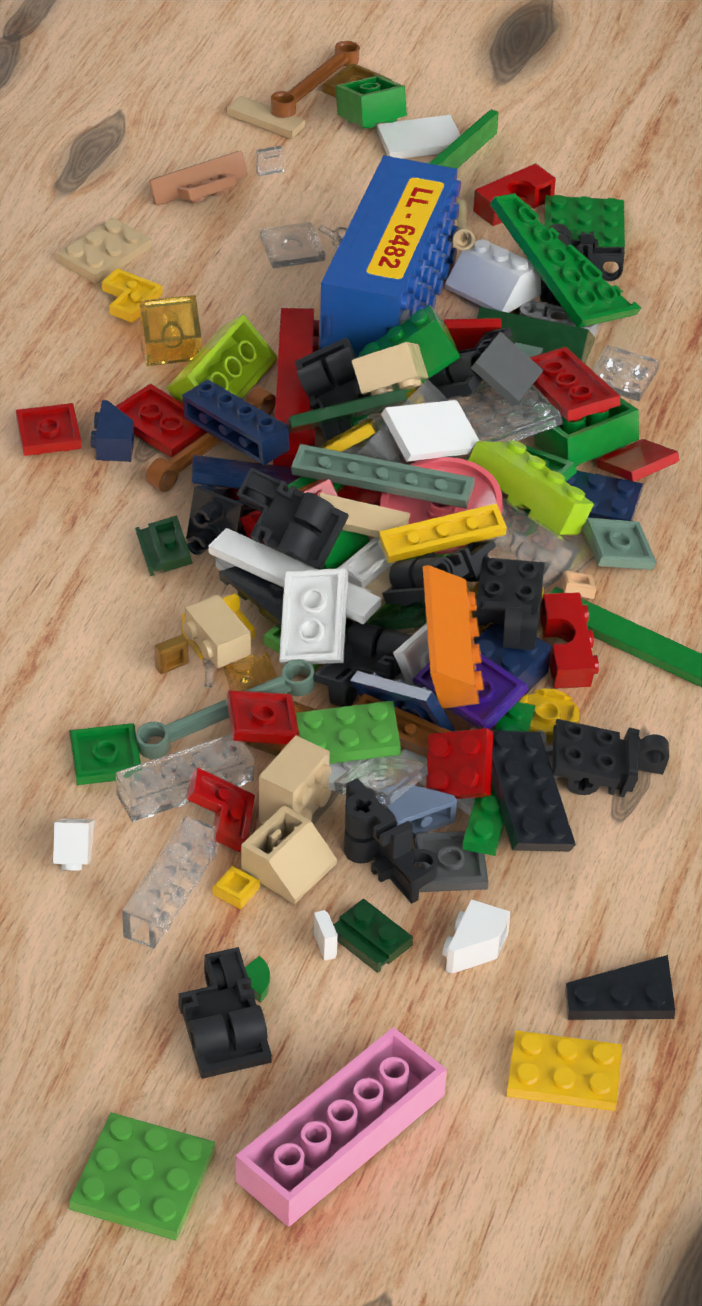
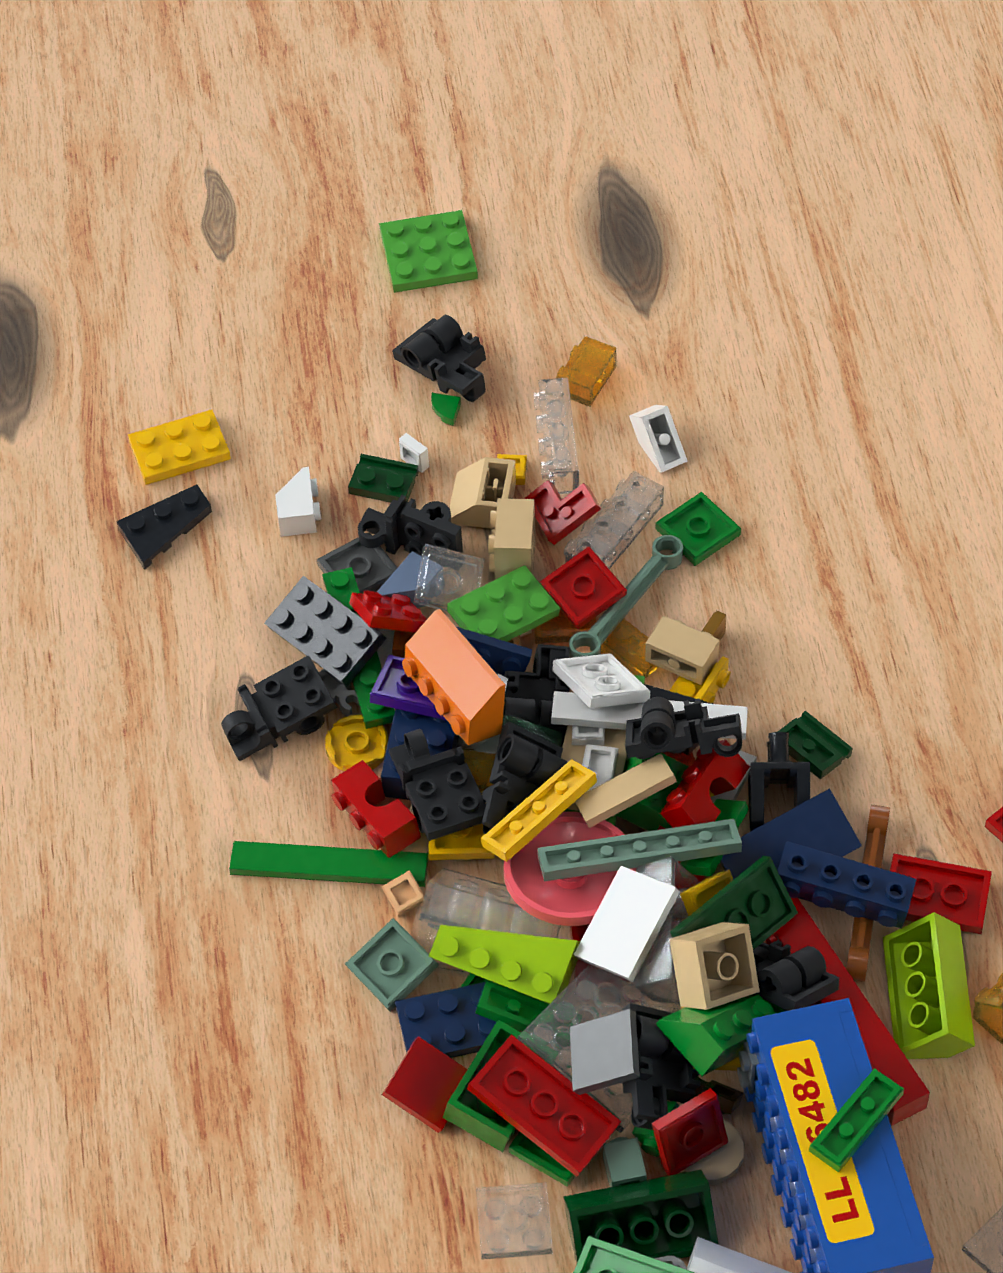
camera: 155 degrees right, 10 degrees up
dark blue slope [91,400,135,462] -> none
bright pink brick [235,1027,447,1227] -> none
none -> clear yellow brick [556,336,616,407]
none -> green tile [809,1068,904,1172]

